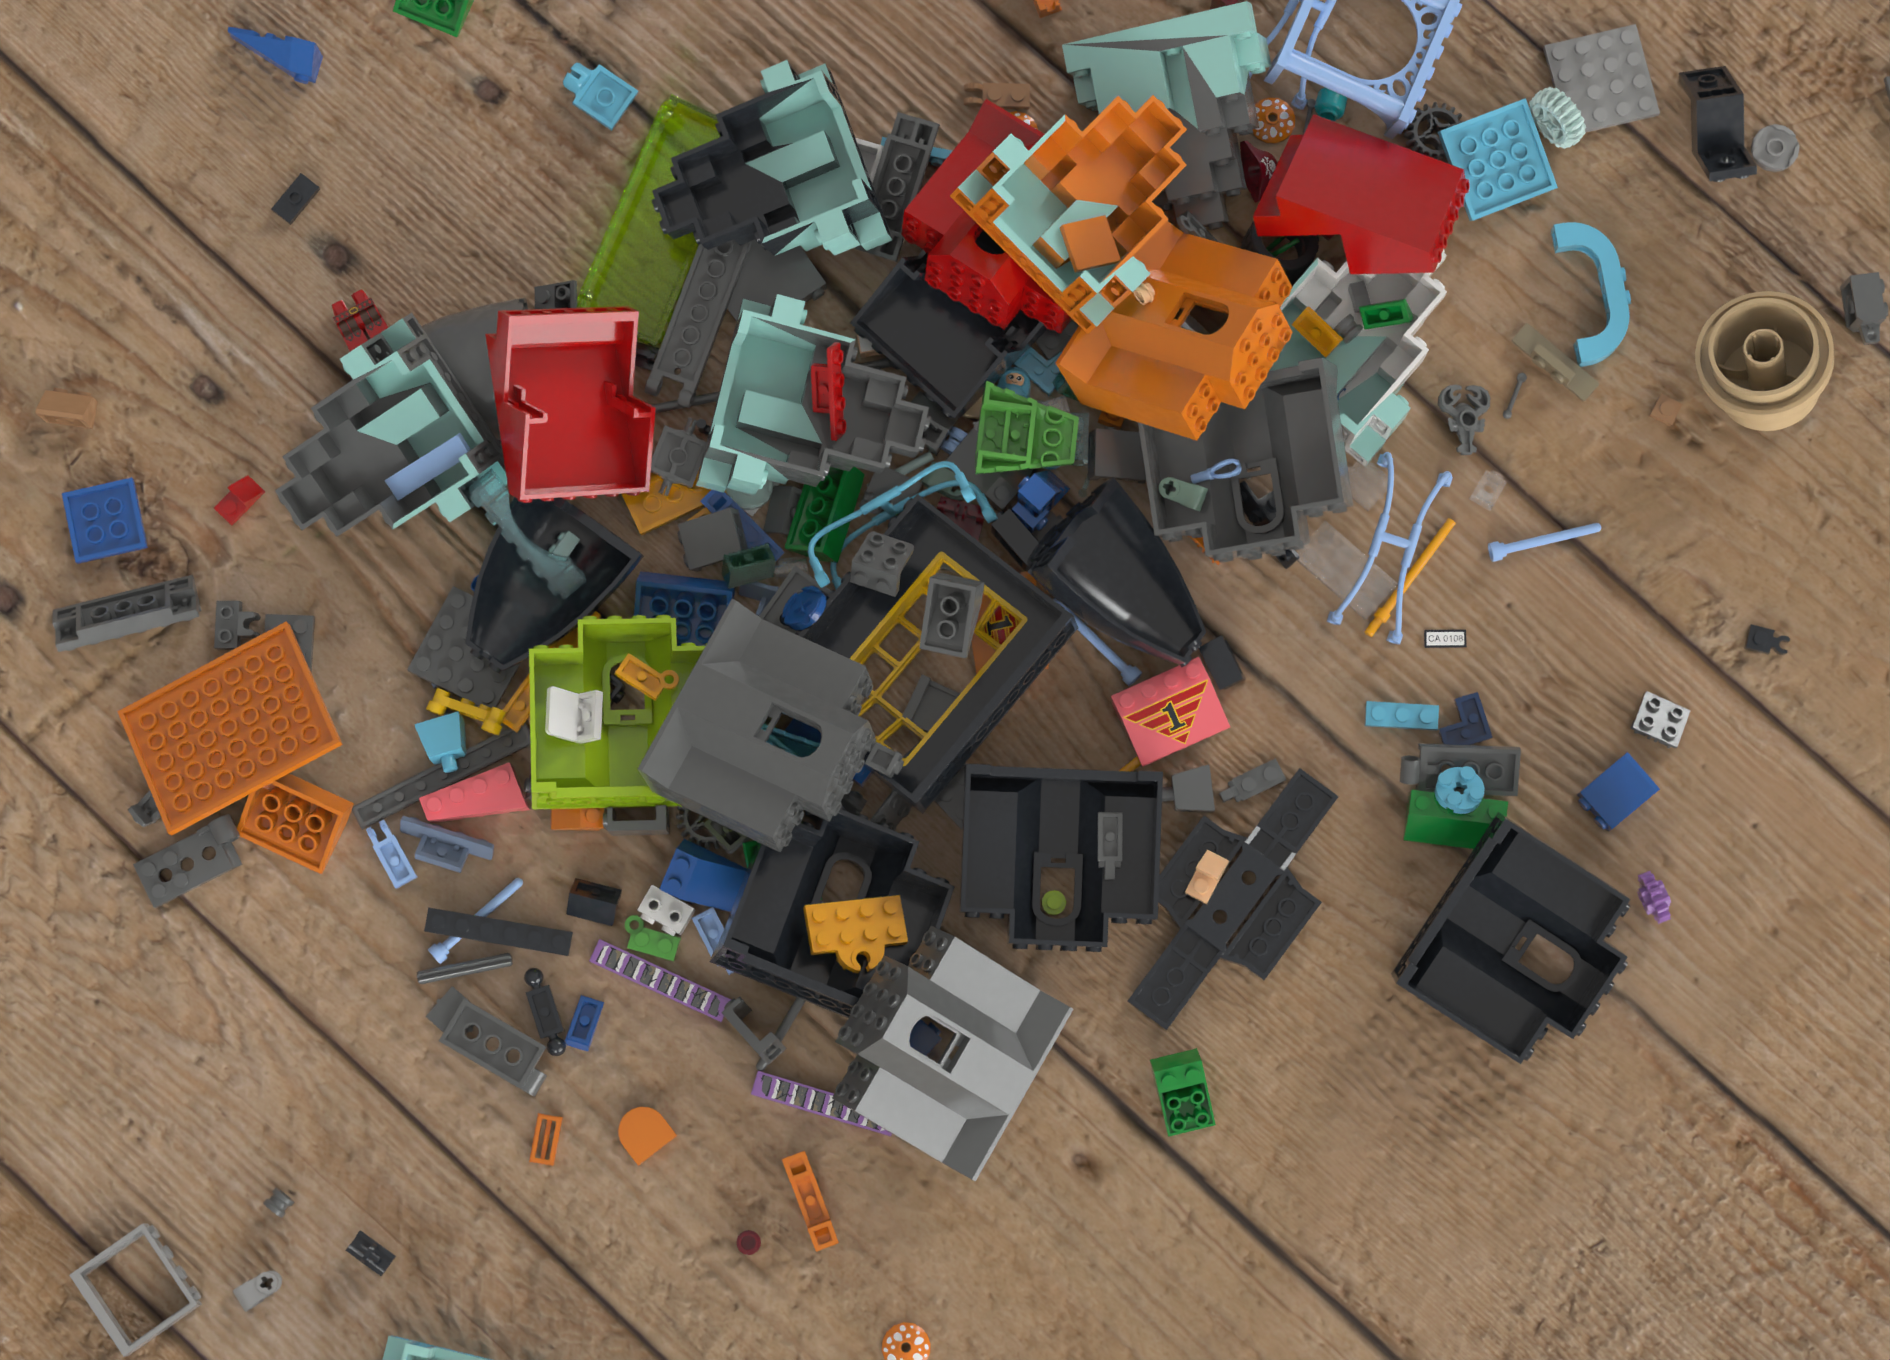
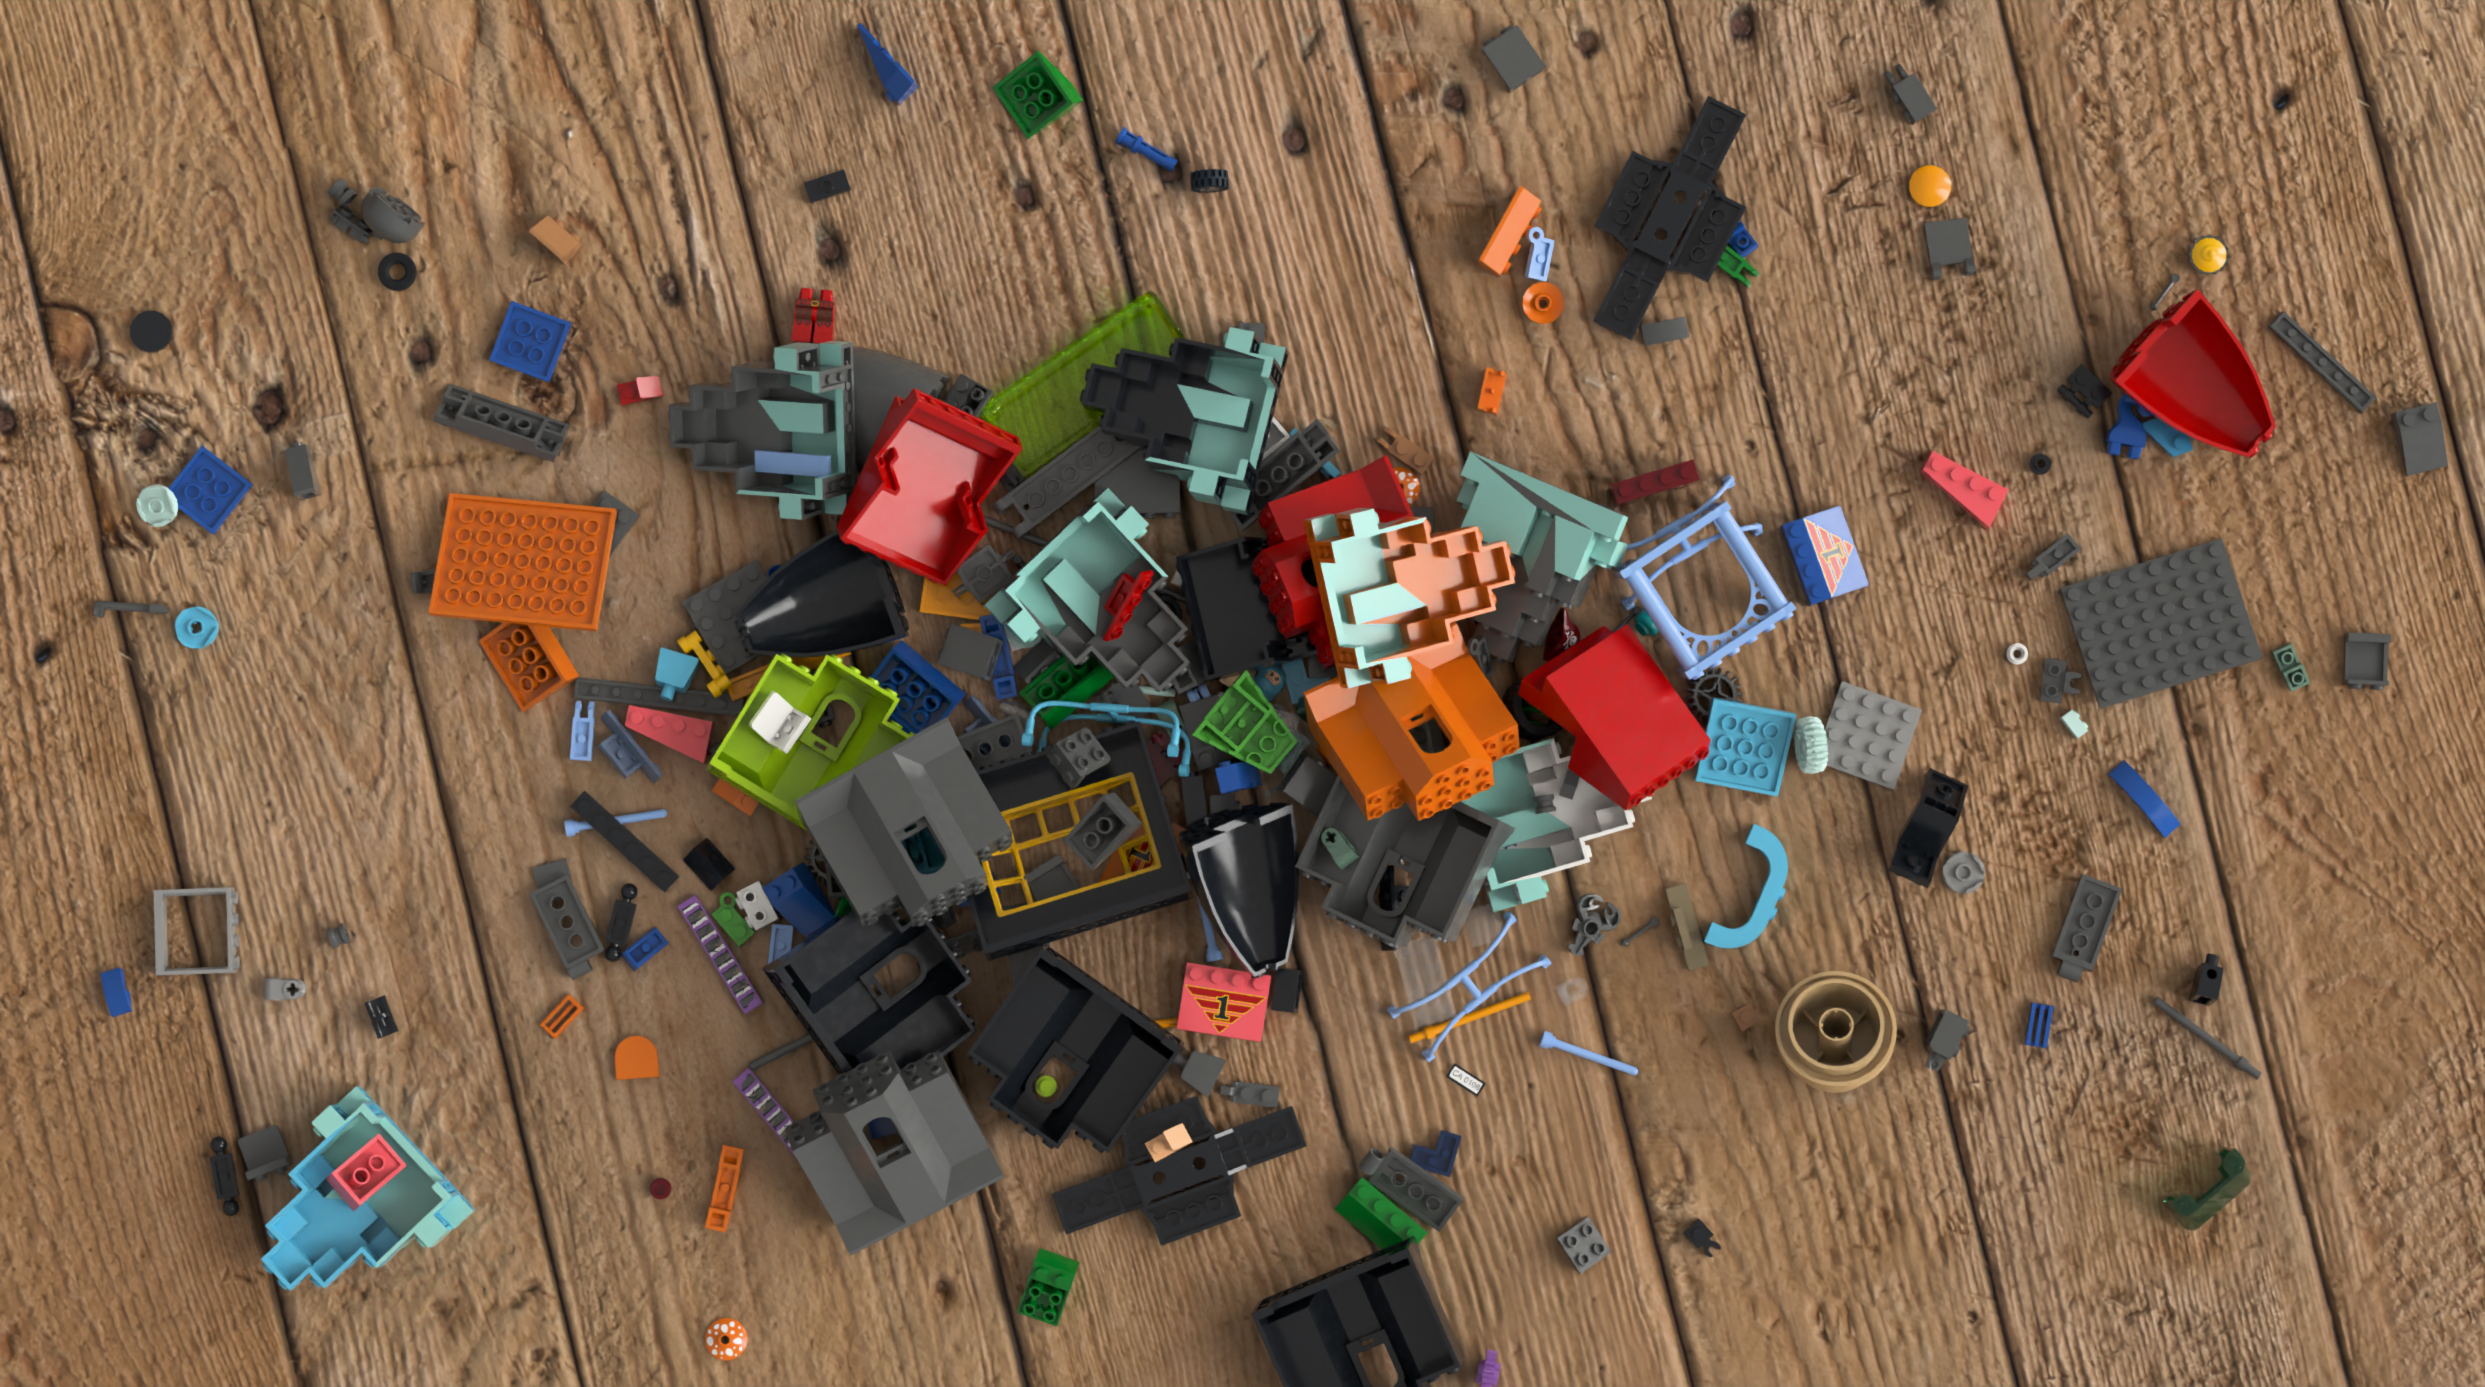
camera: 30 degrees right, 5 degrees up
dark grey hinge [133,814,243,908] -> none
dark grey plate [214,601,261,650] -> none
dark grey axle [417,953,513,984] -> none
clear light blue arch [469,468,586,599] -> none
light aqua piece [548,531,580,564] -> none
medium azure plate [563,62,638,131] -> none
dark grey panel [603,805,670,836] -> none
light orange hinge [615,653,679,701] -> none
clear green brick [721,543,776,589] -> none
dark grey panel [721,997,787,1065] -> none
blue tile [783,586,826,630] -> none
light orange plate [803,895,908,973] -> none
dark grey bracket [865,742,904,778] -> none
blue bracket [1011,502,1049,533] -> none
orange tile [1059,215,1121,273] -> none
dark grey hinge [1097,812,1123,880] -> none
light nougat plate [1133,283,1155,305] -> none
light blue piece [1190,458,1242,484] -> none
orange dish [1253,97,1295,144] -> none
light orange plate [1291,306,1343,358] -> none
green slope [1359,299,1414,330] -> none
medium azure plate [1365,701,1439,731] -> none
medium azure plate [1435,766,1485,814] -> none
blue slope [1577,752,1660,832] -> none

